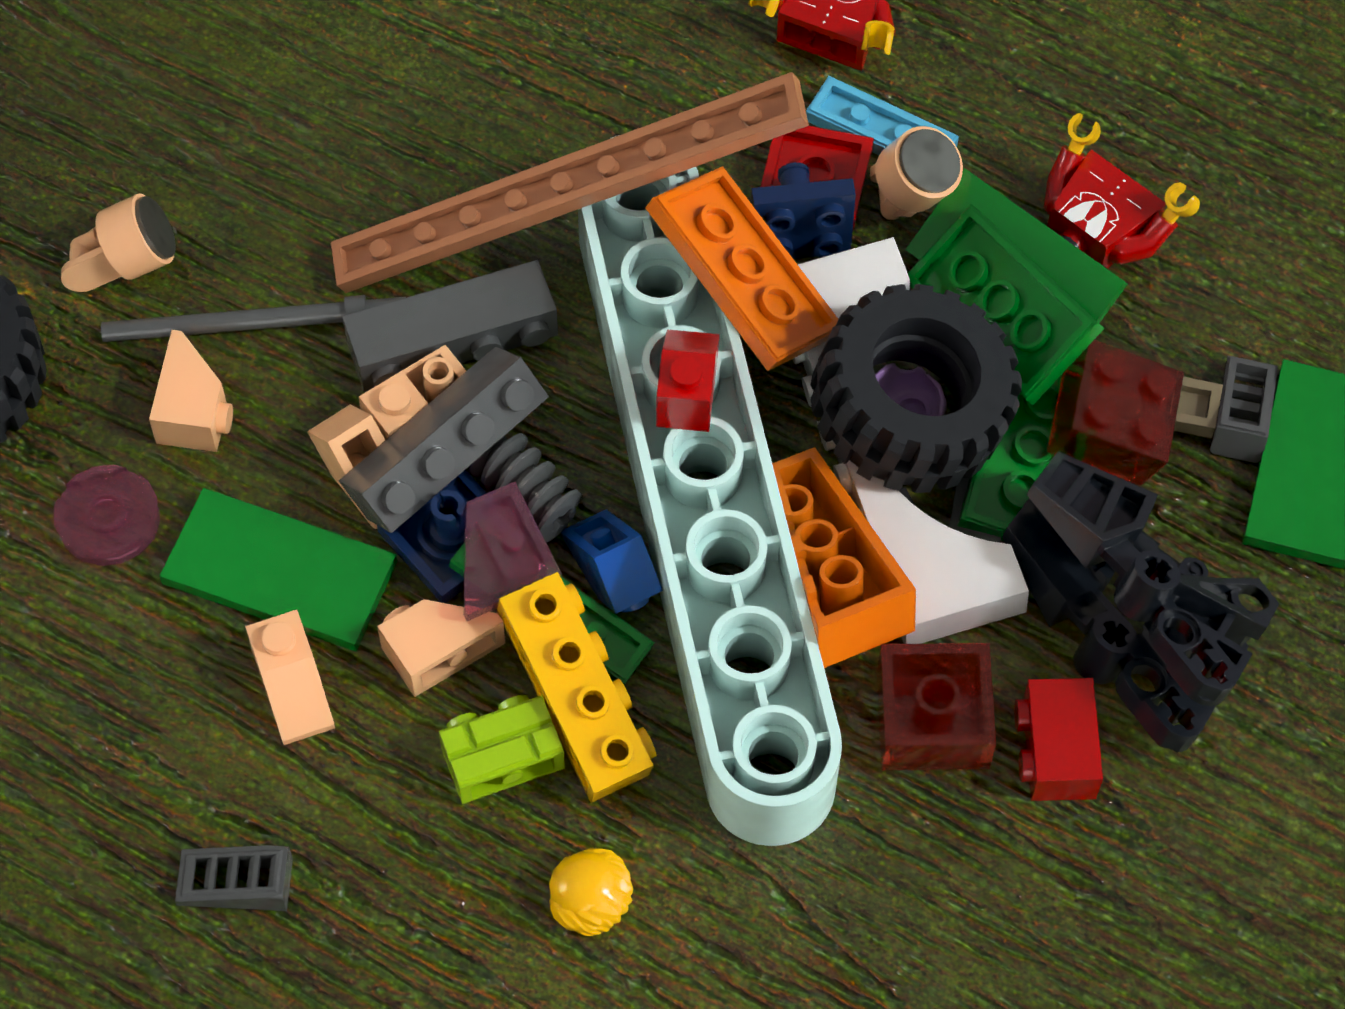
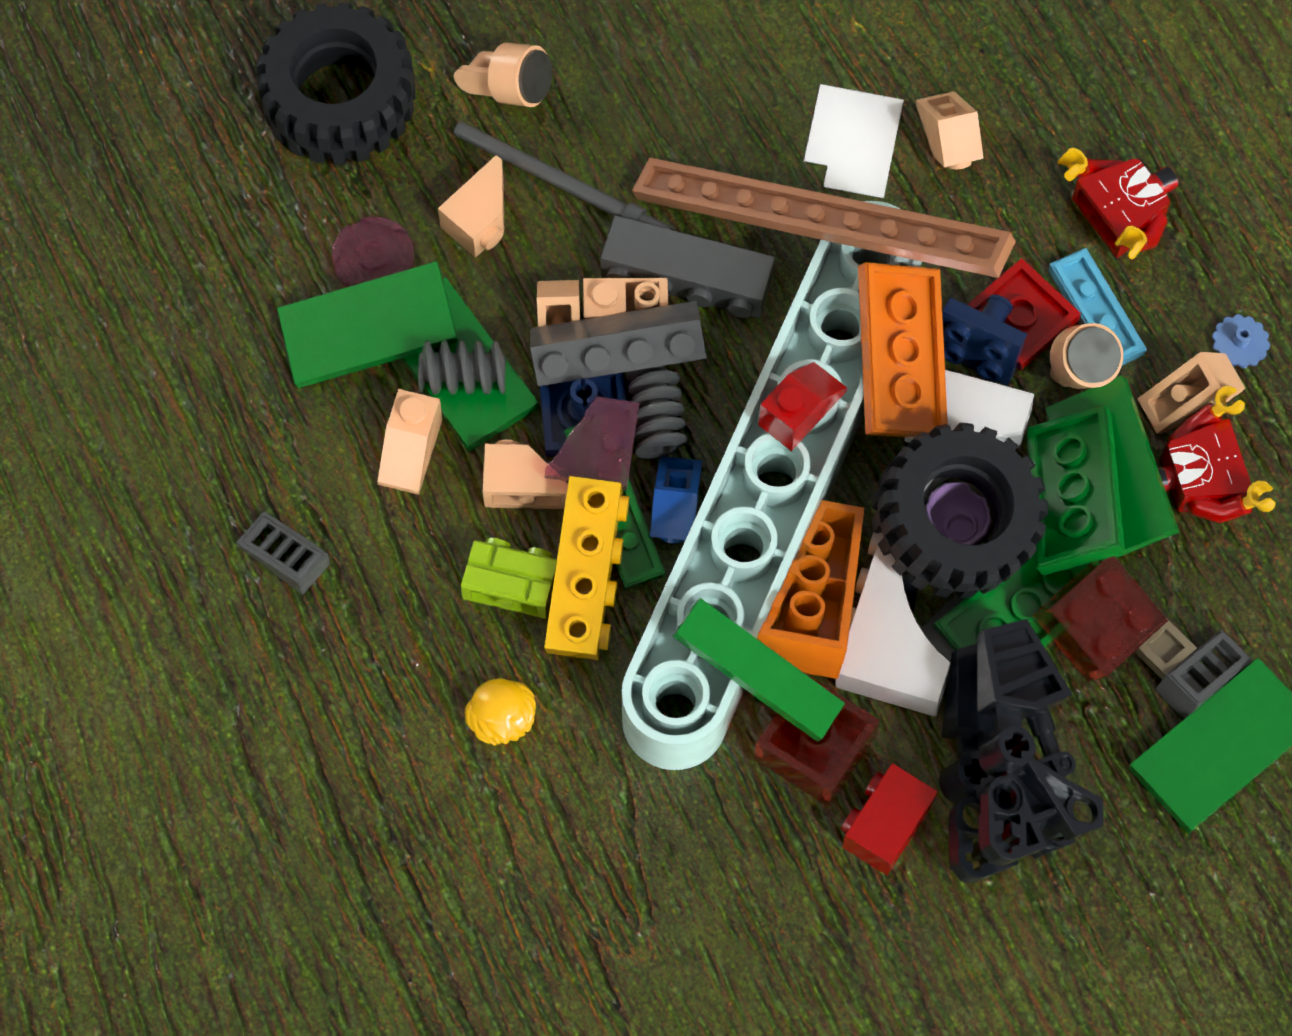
camera: 35 degrees right, 5 degrees up
none -> green tile [277,261,459,388]
none -> dark grey piece [418,340,506,395]
none -> green tile [672,598,845,742]
none -> white sticker [804,84,903,198]
none -> light nougat slope [916,91,983,169]
none -> light nougat slope [1137,352,1246,434]
none -> medium blue piece [1212,314,1270,369]

